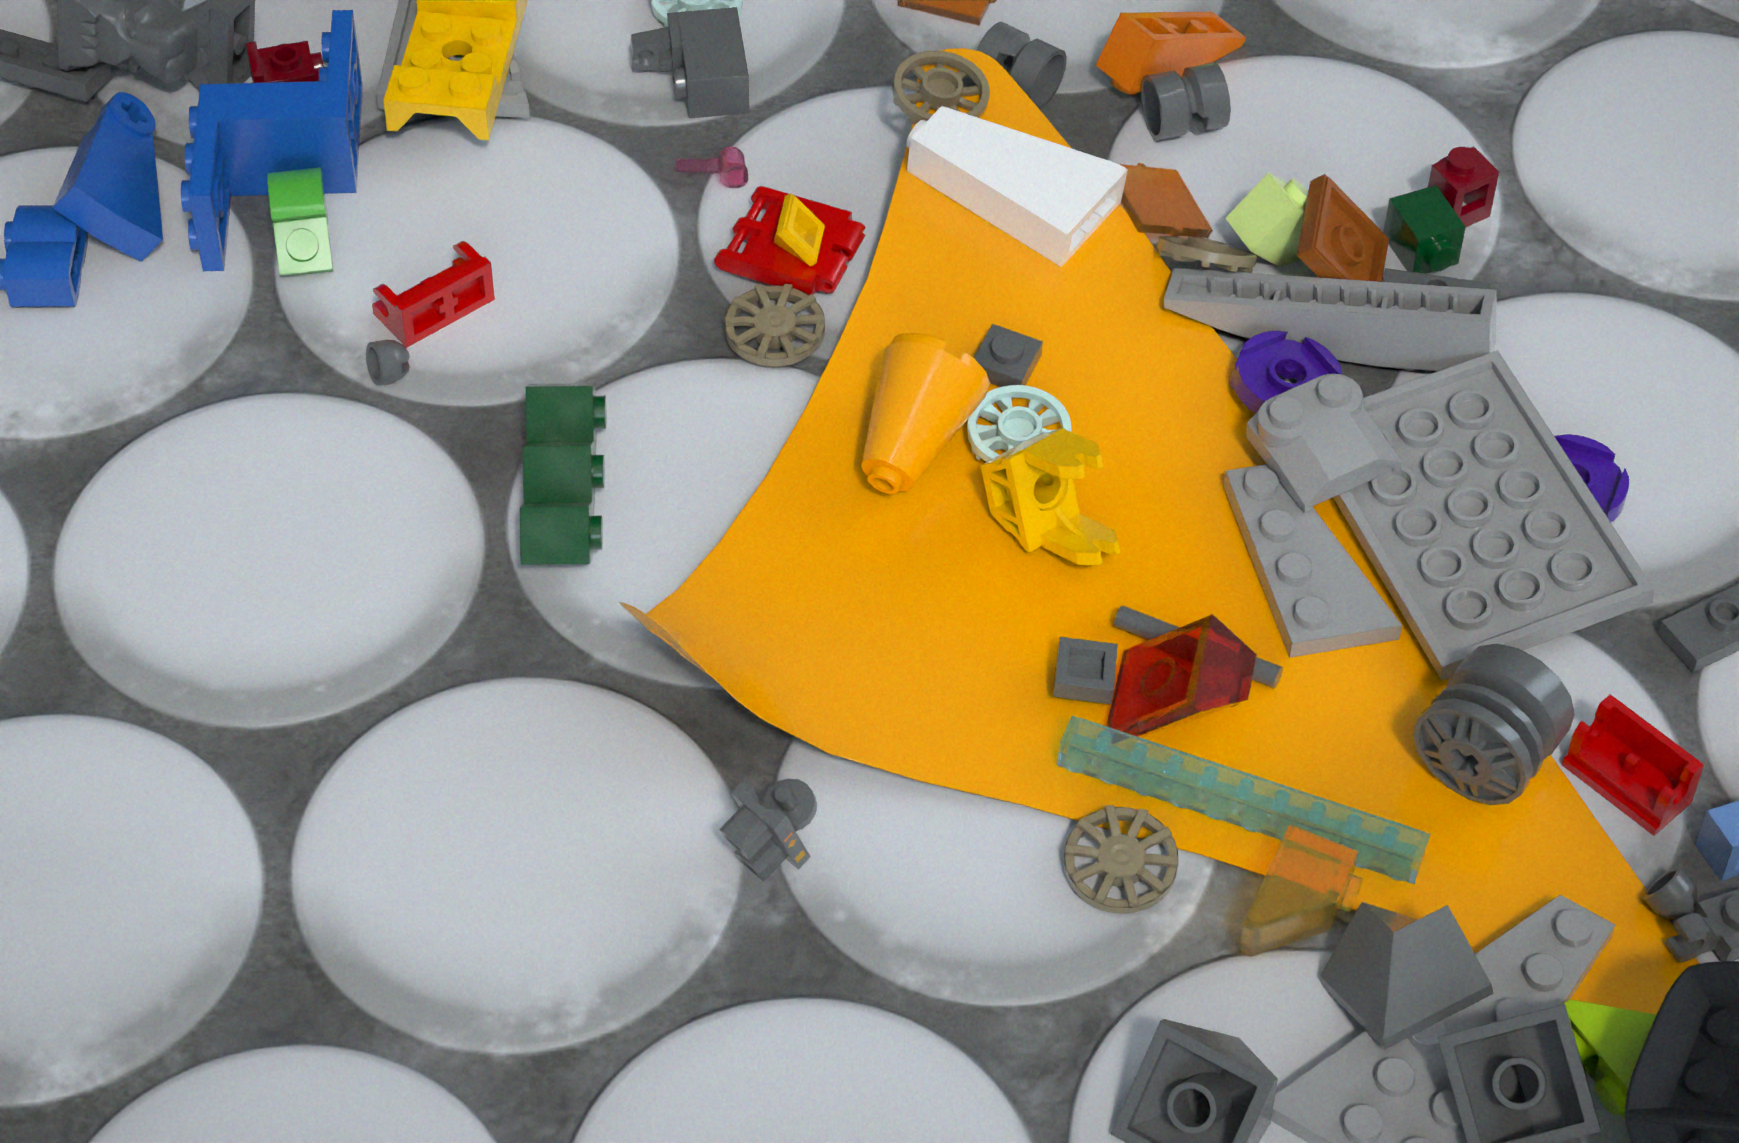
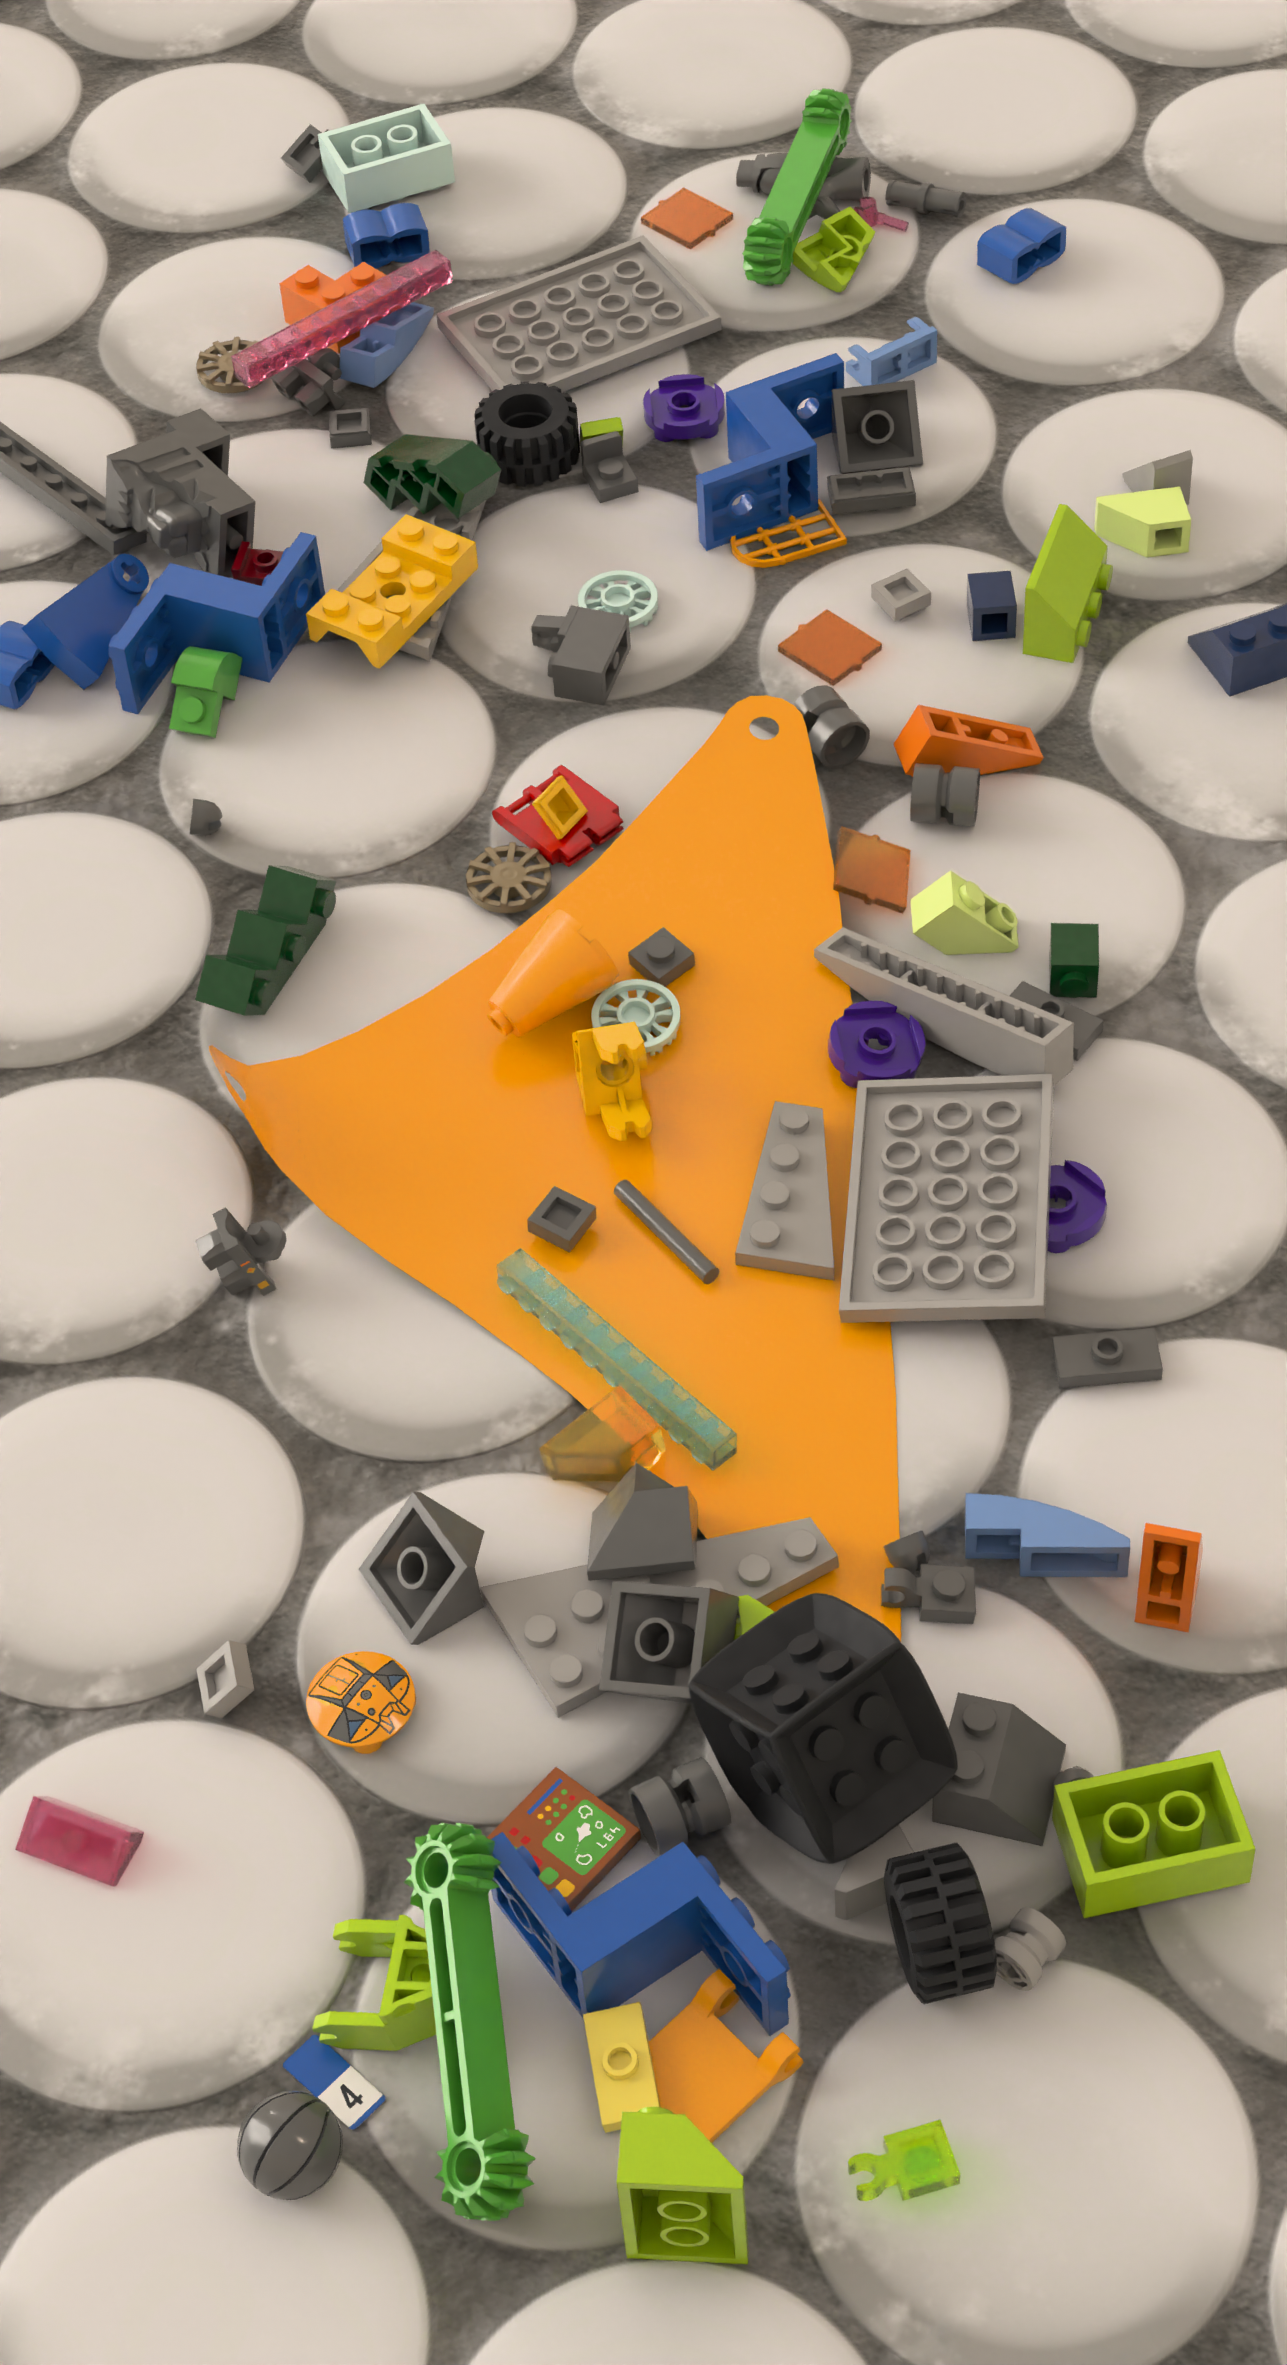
camera: 30 degrees right, 0 degrees up
red hinge [372,241,495,348] -> none
clear pink hand [676,147,748,188] -> none
dark tan wheel [892,51,990,124] -> none
white slope [906,106,1128,267] -> none
dark tan wheel [1064,805,1179,914] -> none
clear red slope [1103,614,1257,747] -> none
dark tan wheel [1157,236,1257,273] -> none
light grey slope [1246,374,1402,513] -> none
dark orange tile [1297,174,1389,282] -> none
dark grey wheel [1413,644,1575,805] -> none
dark red brick [1428,147,1499,227] -> none
red hinge [1561,694,1704,836] -> none

